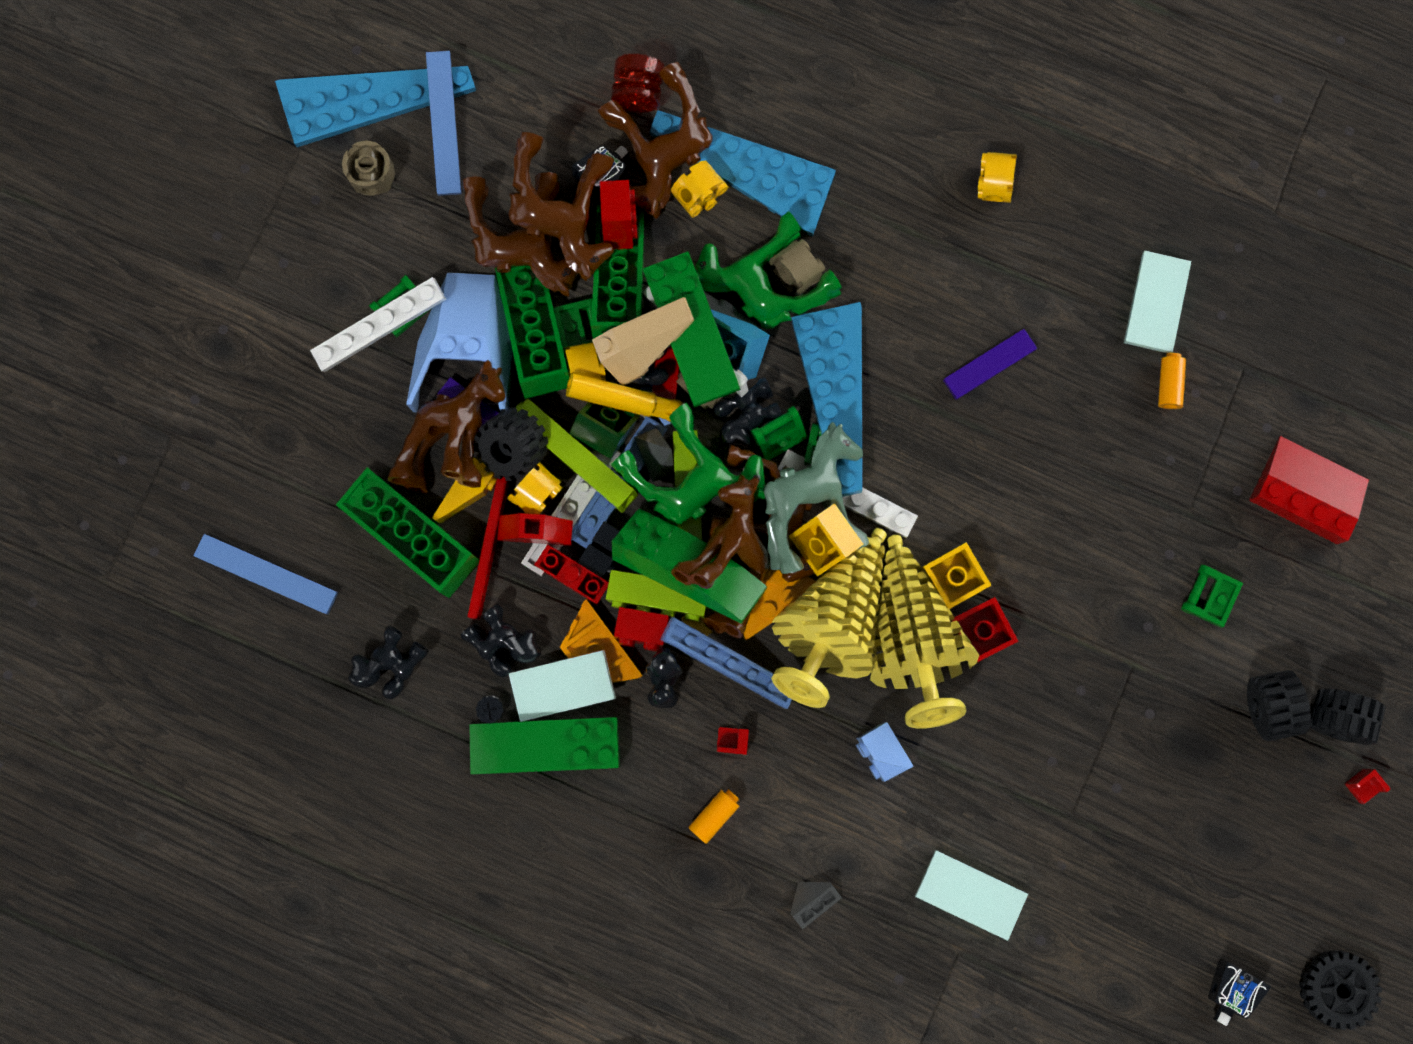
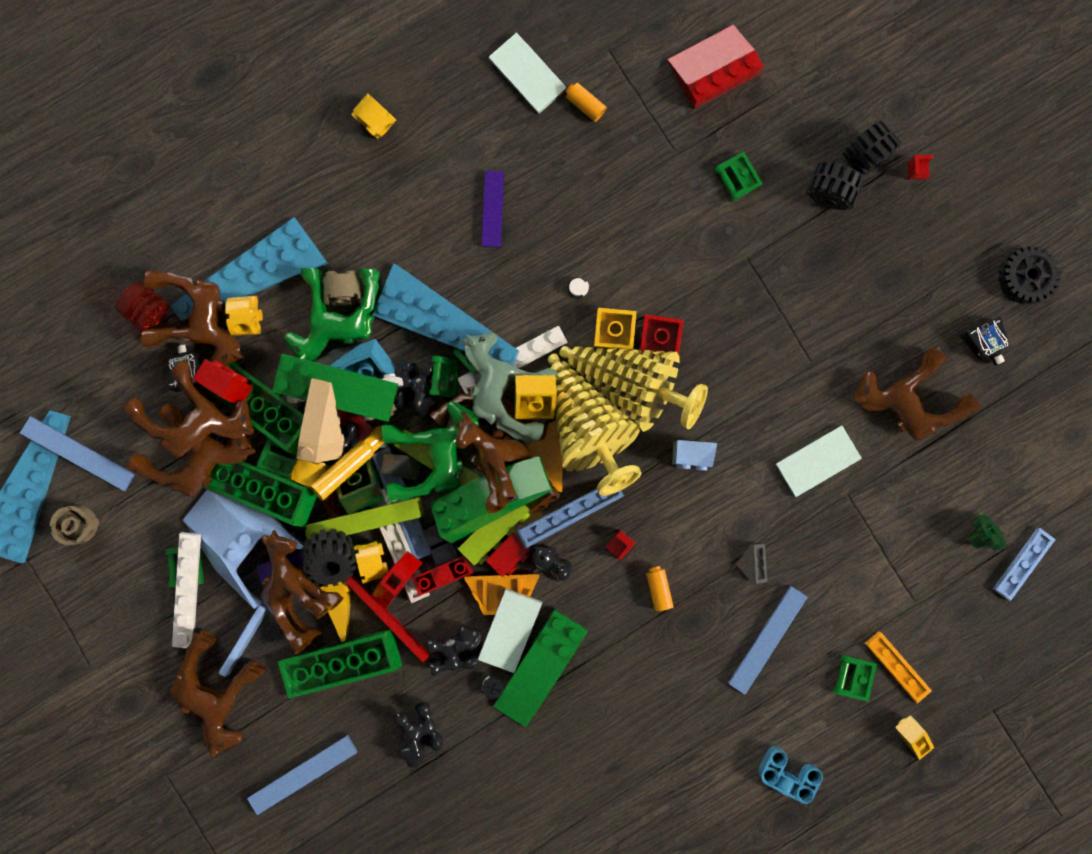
camera: 55 degrees left, 5 degrees up
none -> reddish brown animal [170,630,266,758]
none -> light blue tile [219,604,268,677]
none -> clear red piece [318,490,345,519]
none -> white piece [567,277,589,299]
none -> medium blue tile [728,586,808,694]
none -> reddish brown animal [851,346,981,441]

